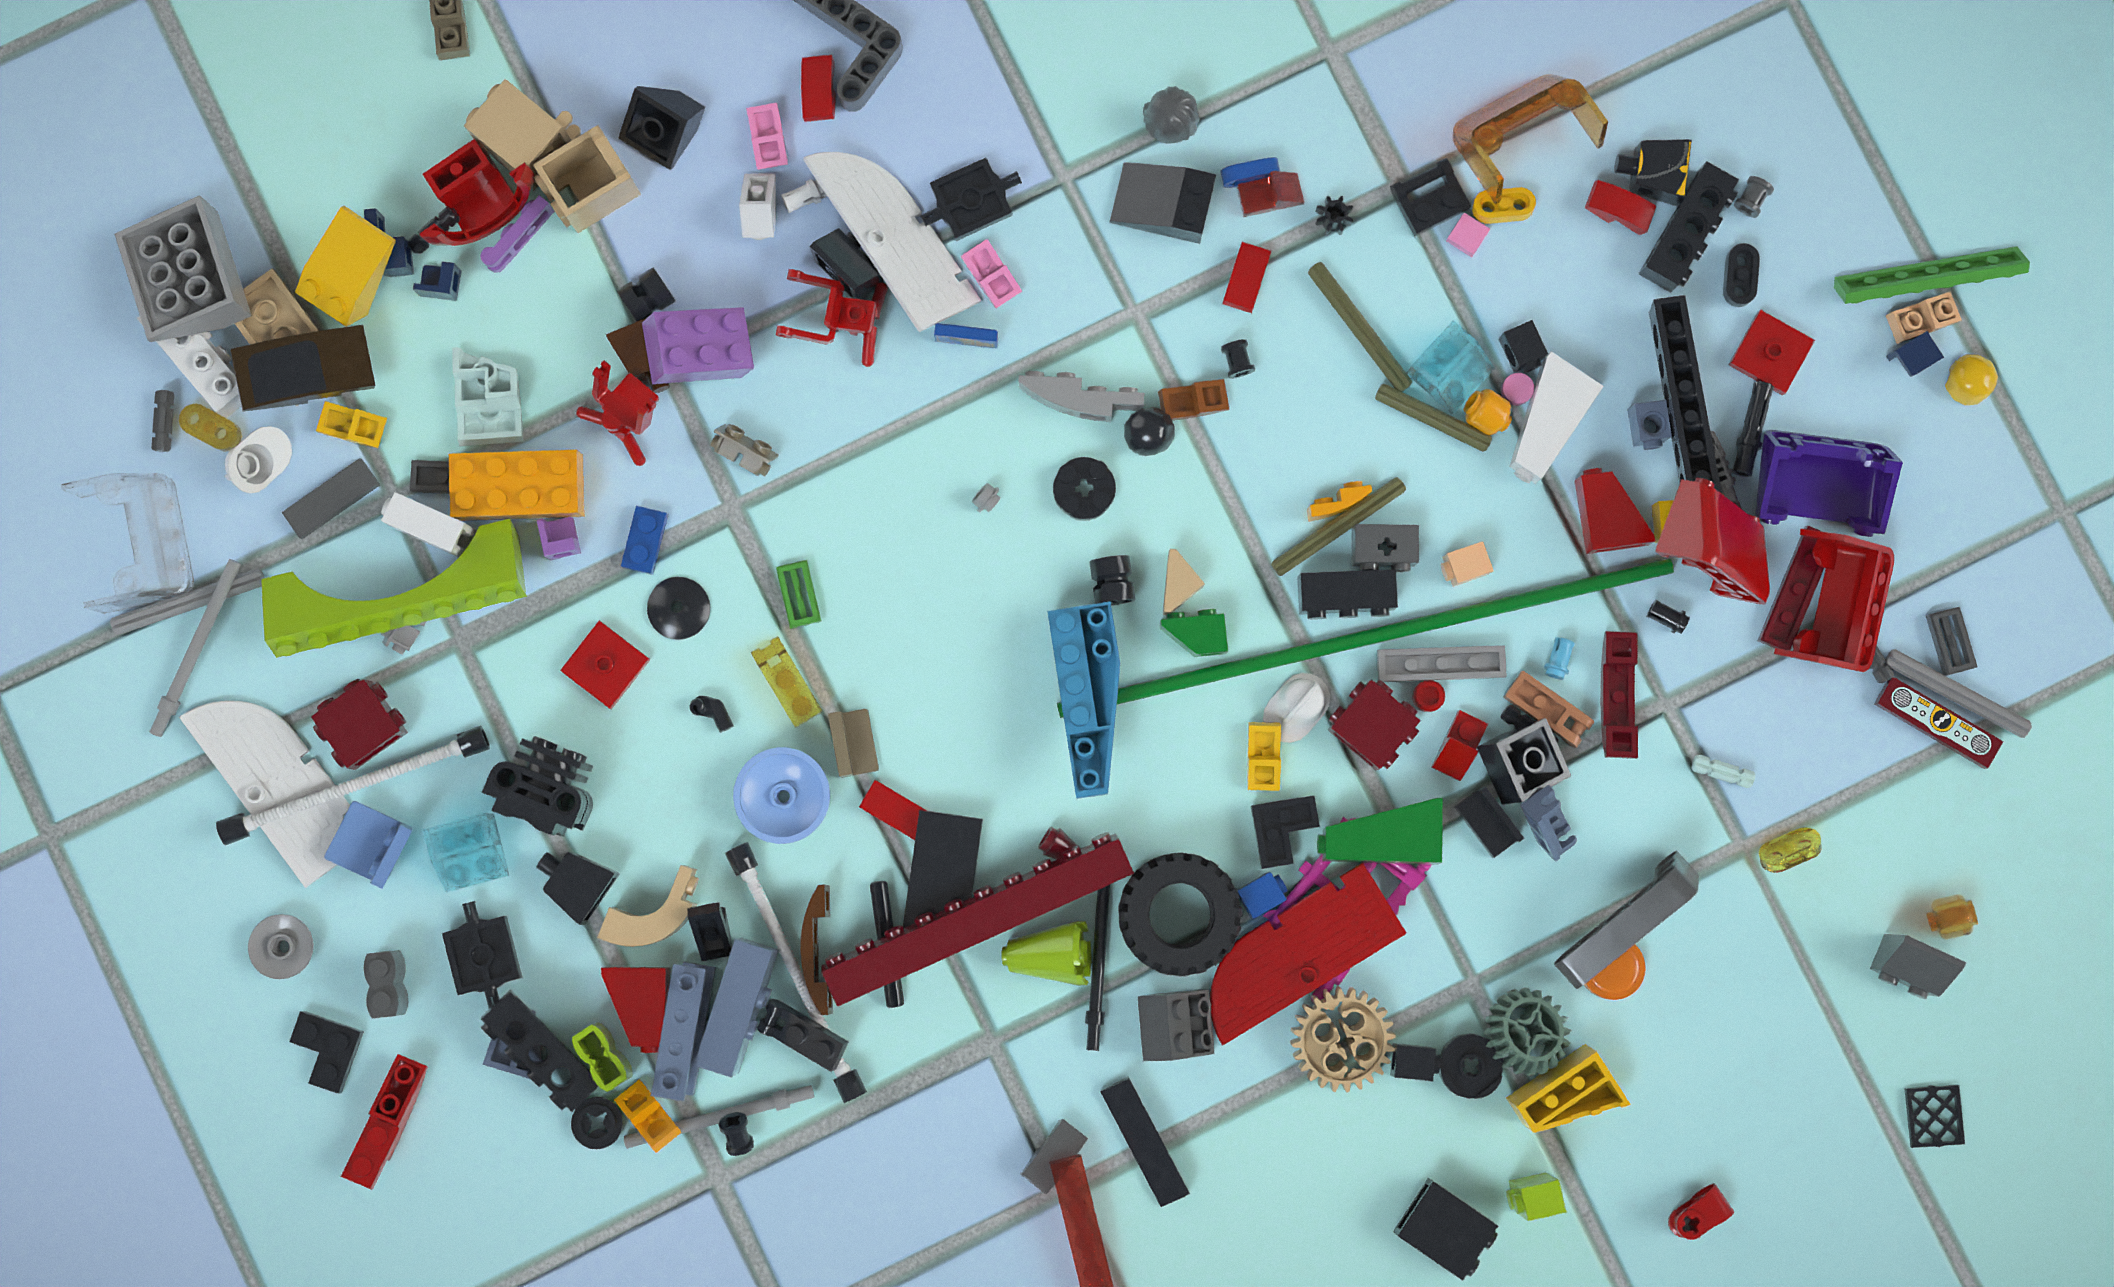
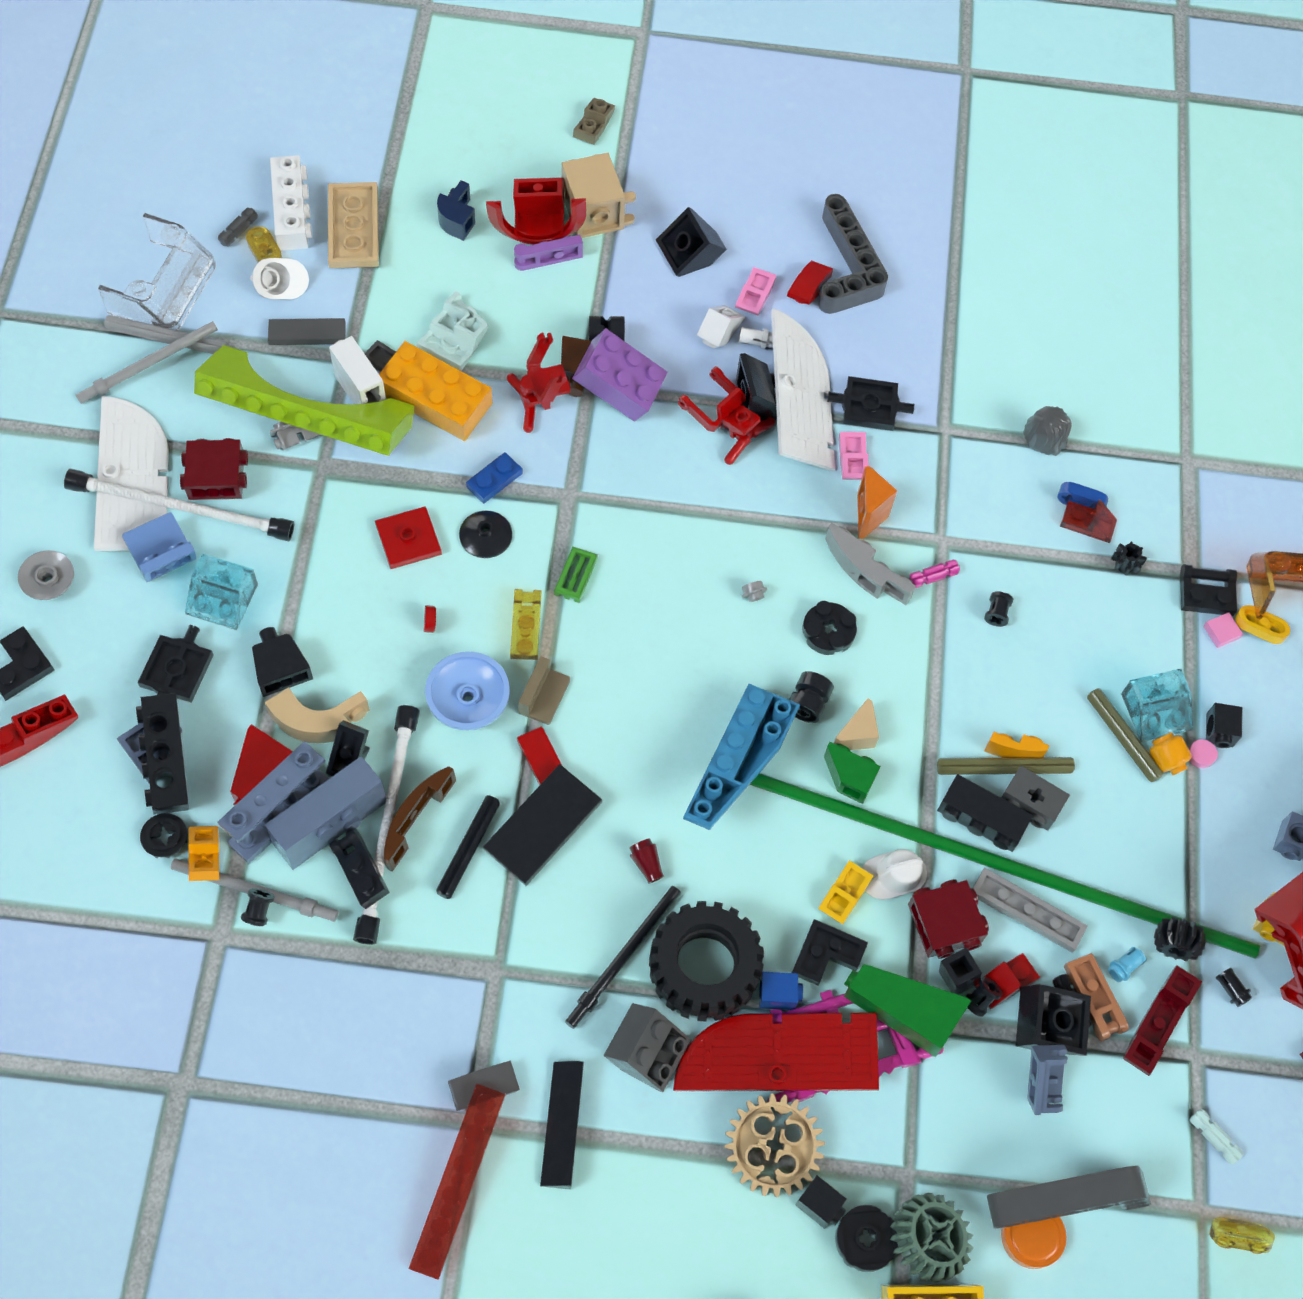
camera: 30 degrees right, 20 degrees down
light grey slope [115,195,252,342] -> none
dark brown slope [230,325,376,412] -> none
yellow slope [295,206,396,327] -> none
yellow slope [316,401,387,448] -> none
dark grey brick [364,950,408,1019] -> none
black axle [408,207,460,254] -> none
dark blue panel [413,262,461,301] -> none
black piece [481,736,593,837] -> none
tan container [533,125,641,233] -> none
medium lavender panel [537,517,581,560] -> none
lime brick [572,1022,633,1092] -> none
black arm [689,696,734,733] -> none
dark tan hinge [710,424,779,476] -> none
dark red brick [821,832,1134,1007] -> none
blue tile [934,323,998,349] -> none
lime cone [1001,921,1092,986] -> none
black slope [1109,162,1216,244] -> none
black hair [1124,407,1175,456] -> none
dark orange slope [1158,379,1229,421] -> none
red slope [1222,242,1271,313] -> none
olive axle [1308,262,1412,392] -> none
red tile [1412,680,1445,712] -> none
light nougat brick [1441,541,1494,587] -> none
black panel [1454,787,1525,858] -> none
white slope [1509,351,1604,484] -> none
red slope [1574,468,1656,554] -> none
none -> red tile [424,605,436,633]
none -> orange slope [857,466,897,539]
none -> dark pink axle [909,559,960,588]
none -> black brick [939,947,982,995]
none -> black bush [965,977,1003,1017]
none -> black gear [1154,917,1206,961]

